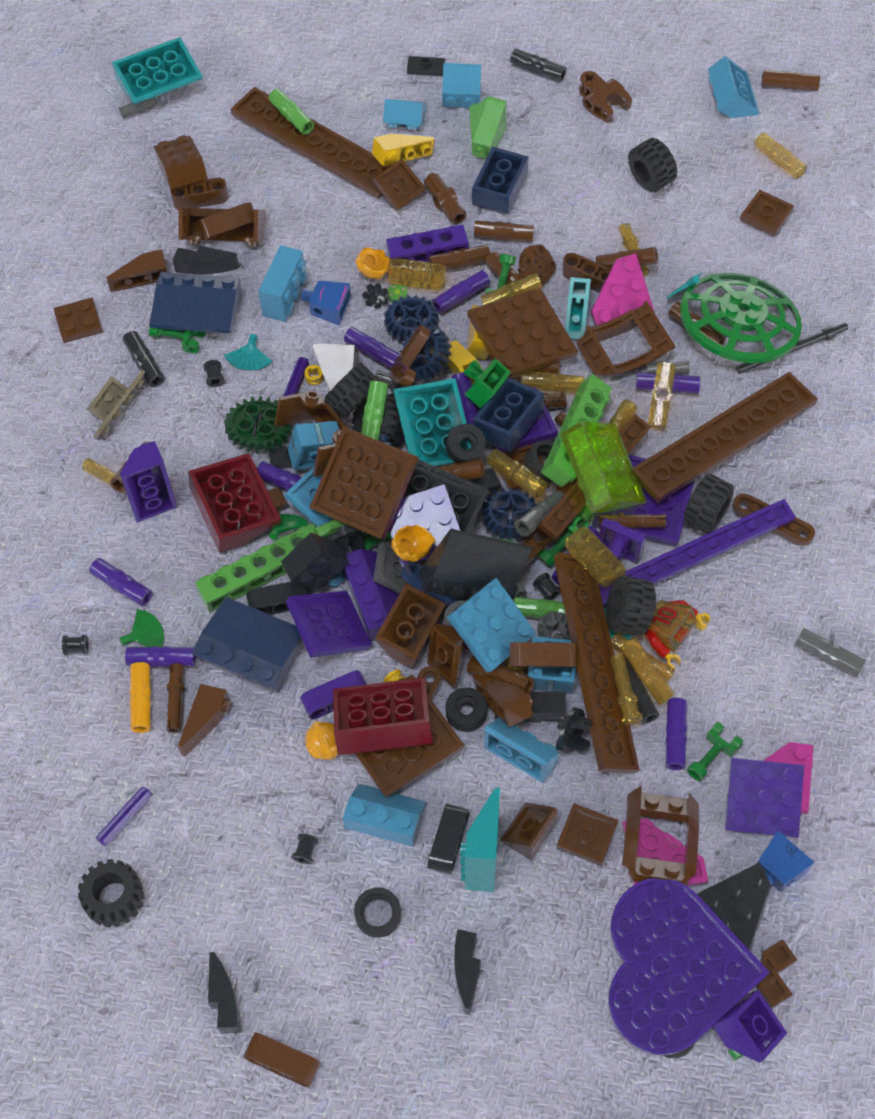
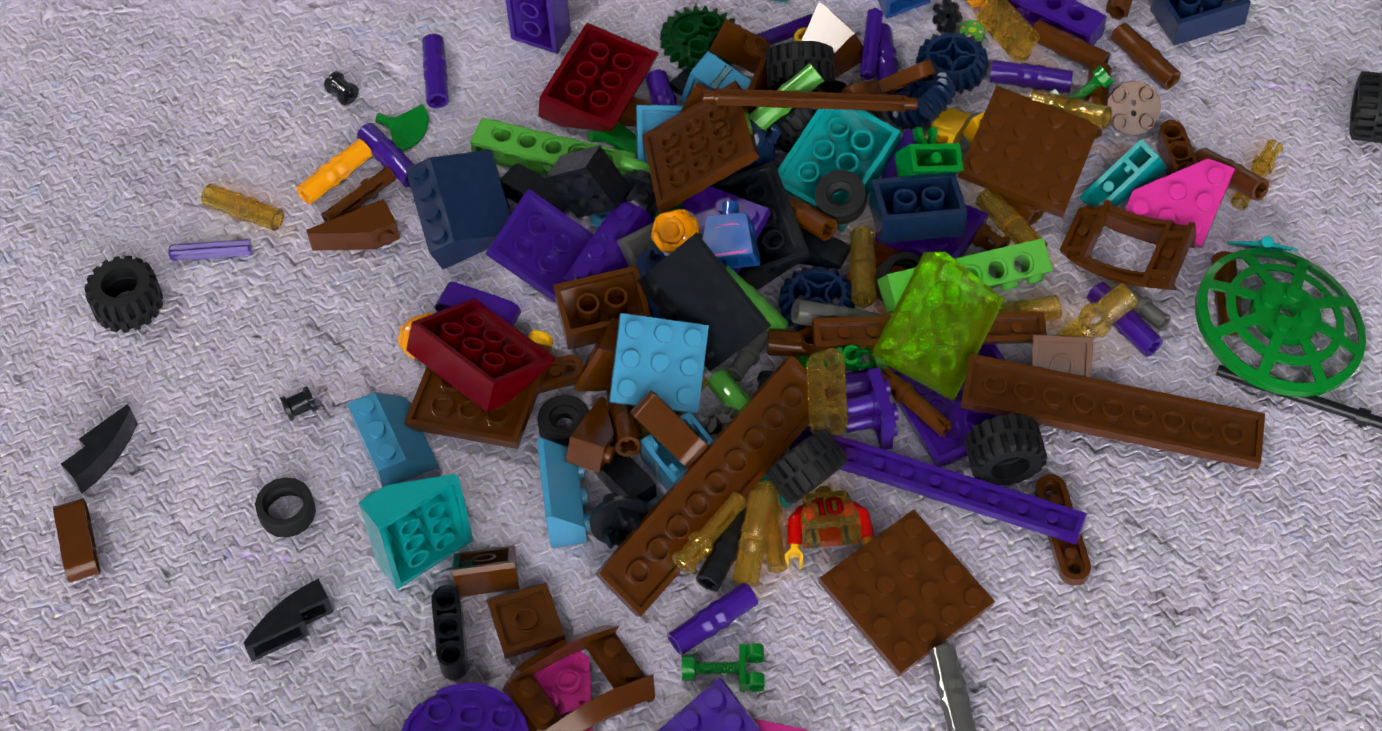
camera: 50 degrees right, 5 degrees down
none -> clear yellow axle [201,183,284,231]
none -> black beam [431,585,469,680]
none -> reddish brown piece [700,88,918,112]
none -> blue torso [702,201,760,268]
none -> reddish brown plate [818,509,995,677]
none -> dark purple axle [860,8,883,80]
none -> reddish brown plate [1031,335,1093,378]

